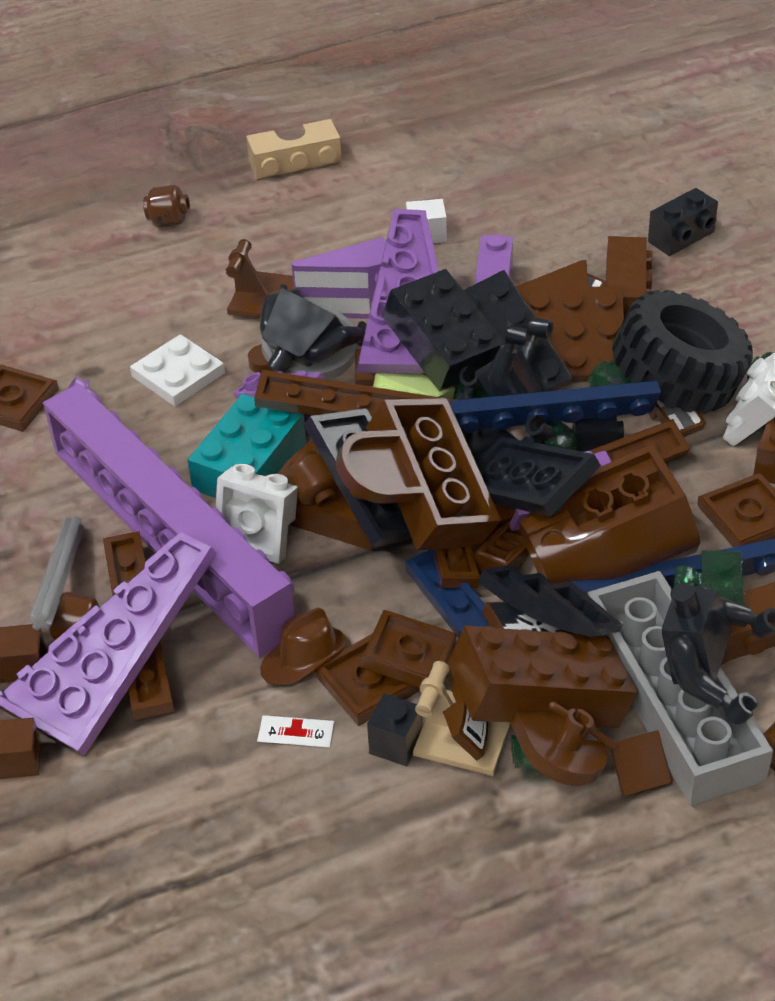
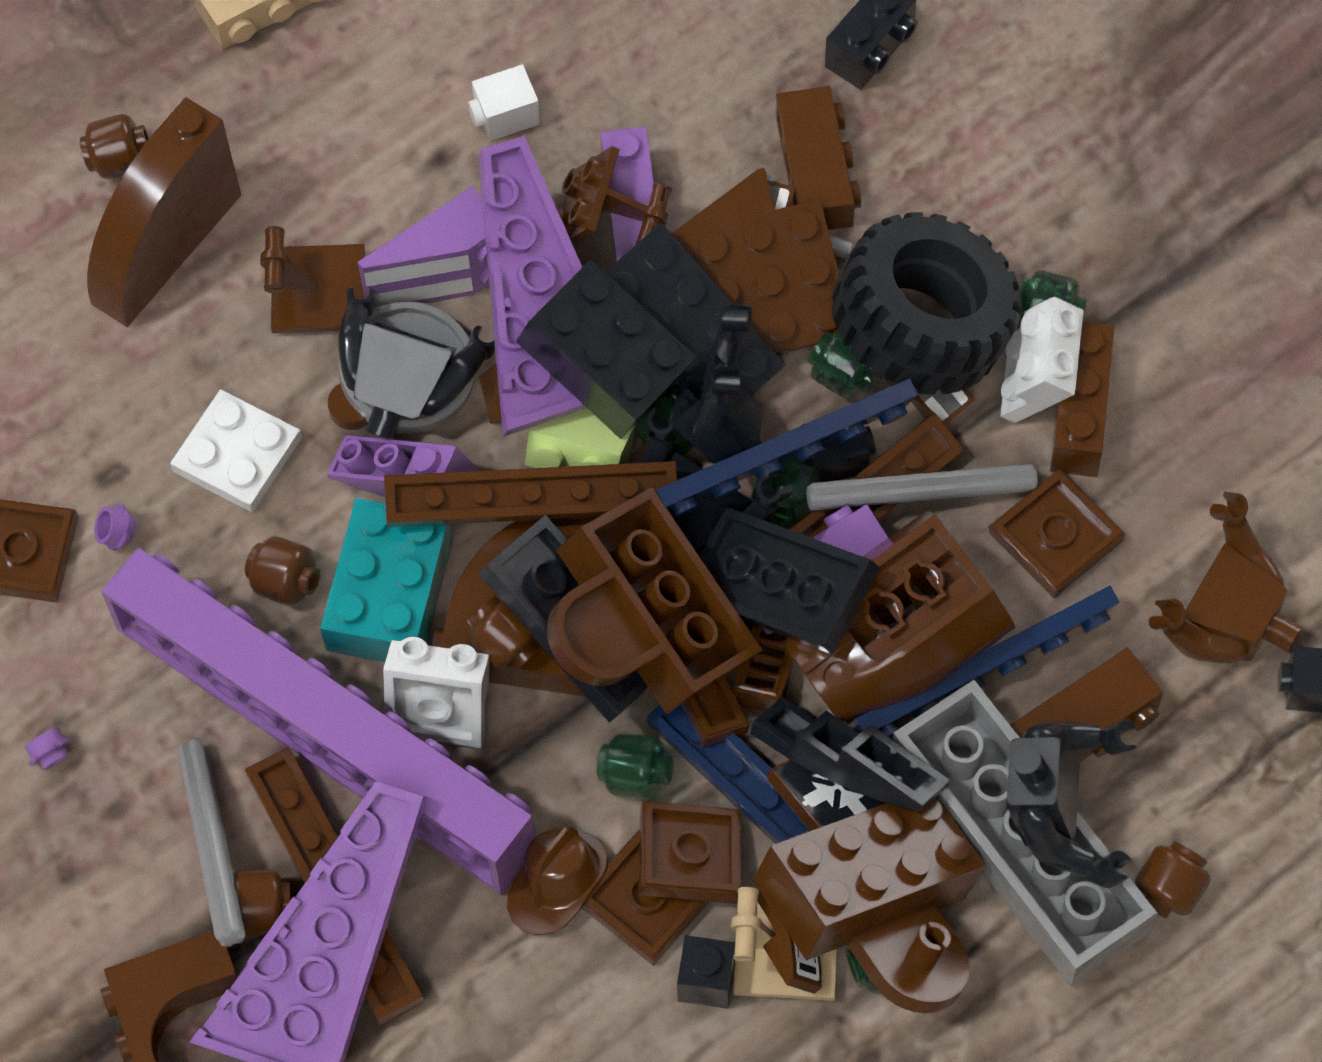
camera: 15 degrees left, 20 degrees up
white sticker [257,715,334,748] -> none
reddish brown piece [549,702,671,796] -> none
clear green plate [673,550,744,605] -> none
none -> reddish brown brick [87,97,241,328]
none -> reddish brown head [245,536,320,606]
none -> reddish brown plate [558,146,672,245]
none -> clear green head [597,733,674,800]
none -> light grey axle [806,464,1038,510]

